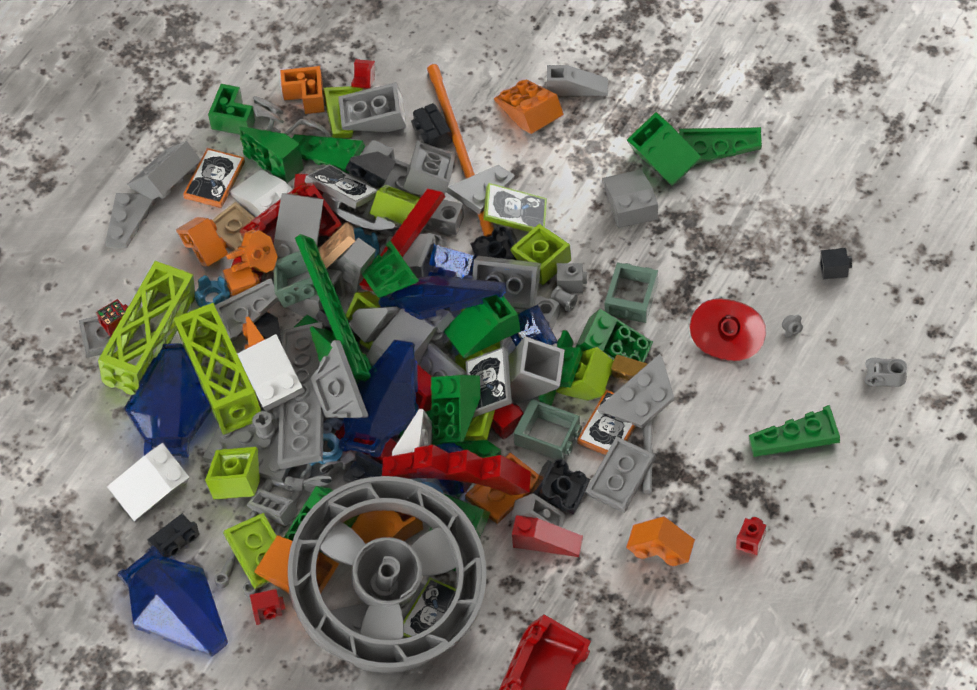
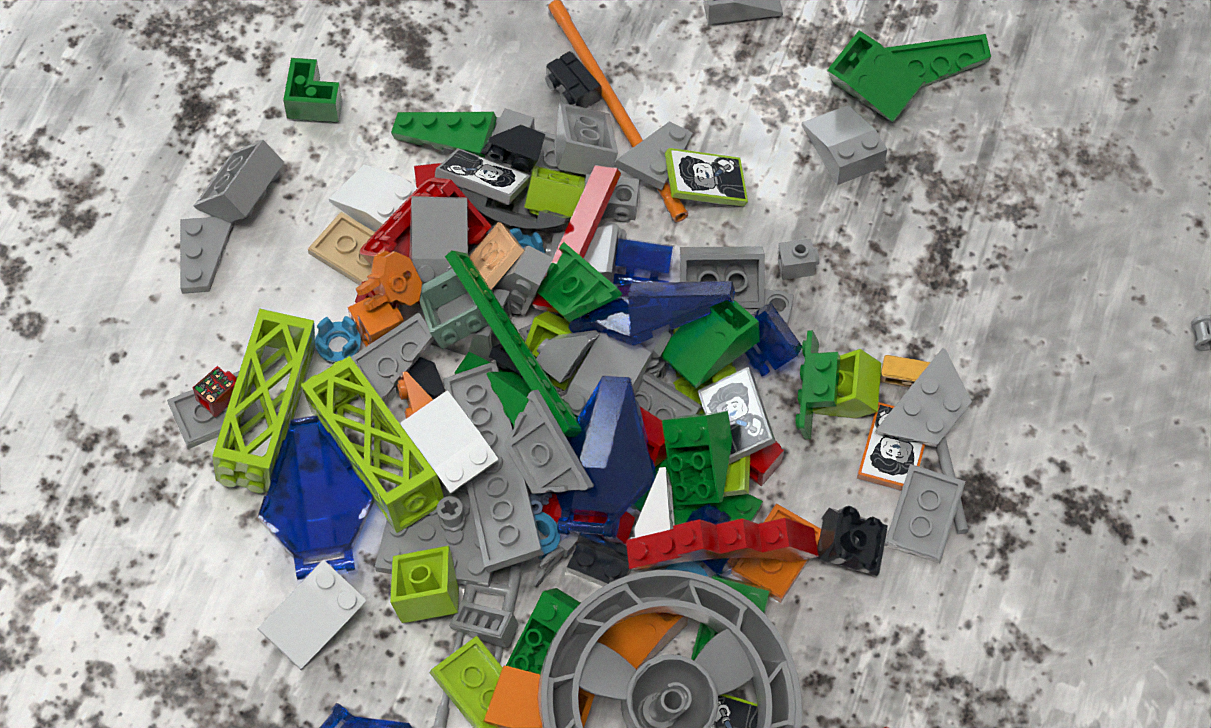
camera: 15 degrees left, 5 degrees up
black bracket [147,513,200,561] -> none
orange brick [176,217,228,267] -> none
tile [183,148,245,208] -> none
green slope [239,126,304,184] -> none
light grey plant [253,96,332,137] -> none
orange brick [280,66,325,114] -> none
light grey piece [284,476,332,492] -> none
lime wing [323,86,363,138] -> none
light grey slope [338,82,407,132] -> none
red panel [351,59,375,89] -> none
black slope [470,226,518,260] -> none
orange slope [494,79,564,134] -> none
light grey slope [508,337,565,403] -> none
lime slope [510,224,572,285] -> none
light grey slope [511,494,565,527] -> none
red slope [512,515,583,557] -> none
sand green window [514,399,582,460] -> none
light grey bush [550,286,578,312] -> none
green slope [576,309,653,362] -> none
sand green window [605,262,658,323] -> none
orange brick [626,516,695,566] -> none
red hat [689,298,766,361] -> none
red brick [736,517,767,555] -> none
green wing [749,405,840,457] -> none
light grey plate [782,315,803,338] -> none
black brick [820,248,852,280] -> none

